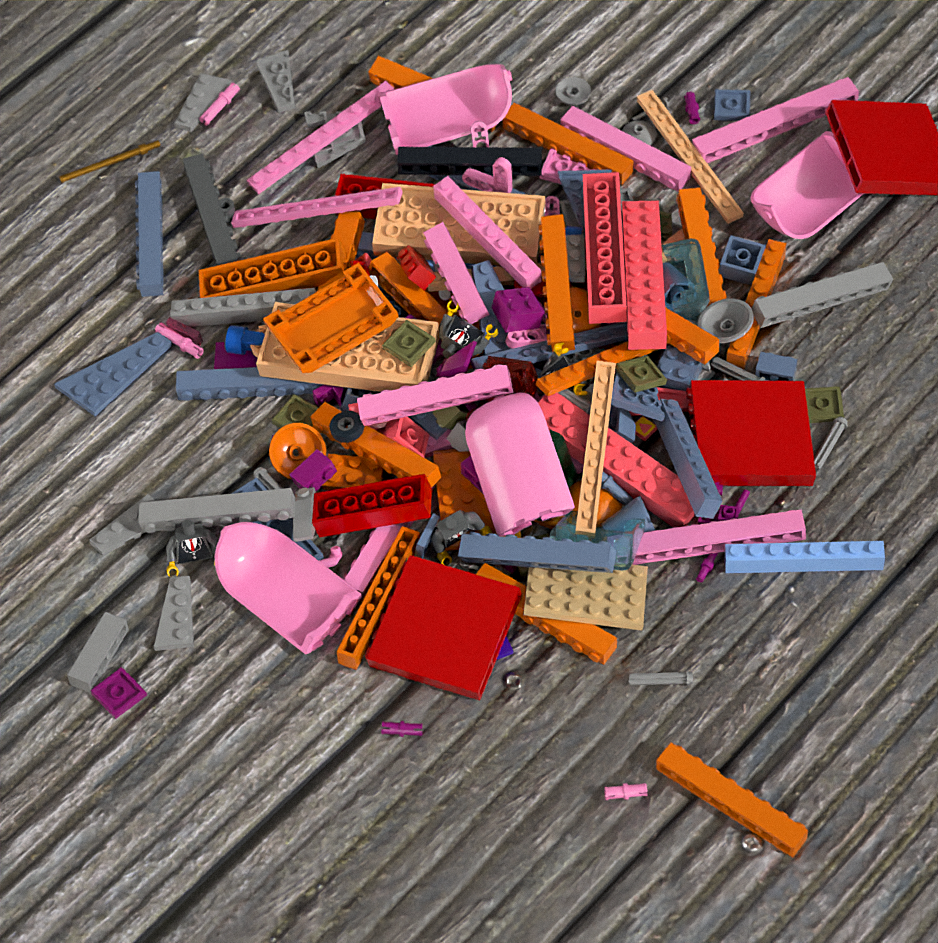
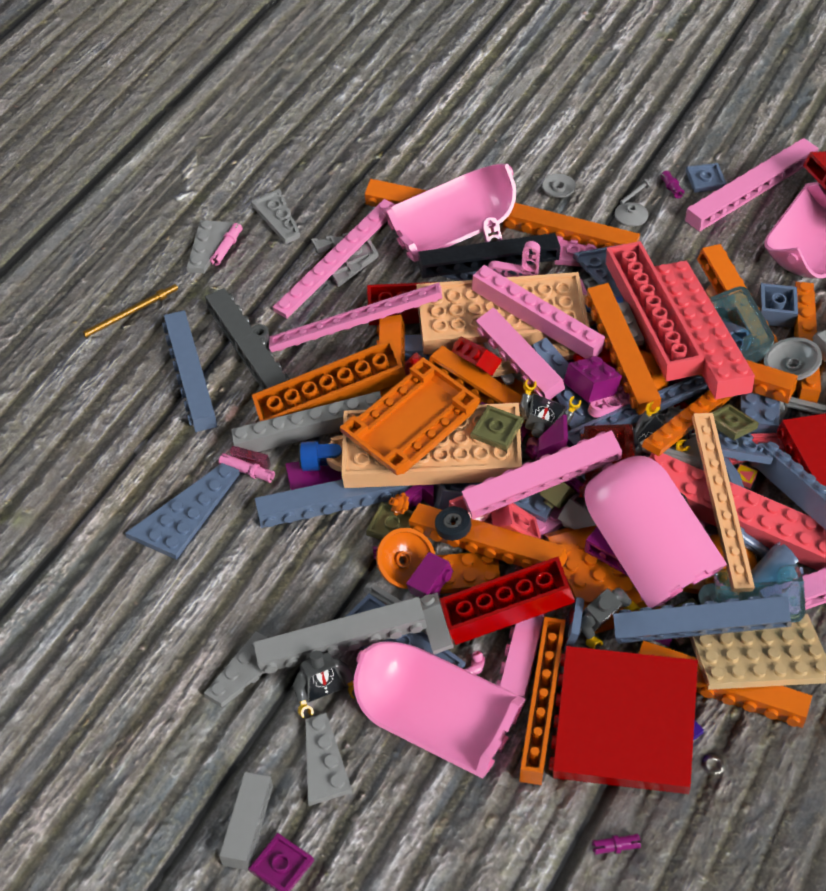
camera: 15 degrees left, 5 degrees down
bright pink brick [561,106,691,191] -> none
light nougat plate [637,90,744,224] -> none
none -> orange plant [389,492,409,516]

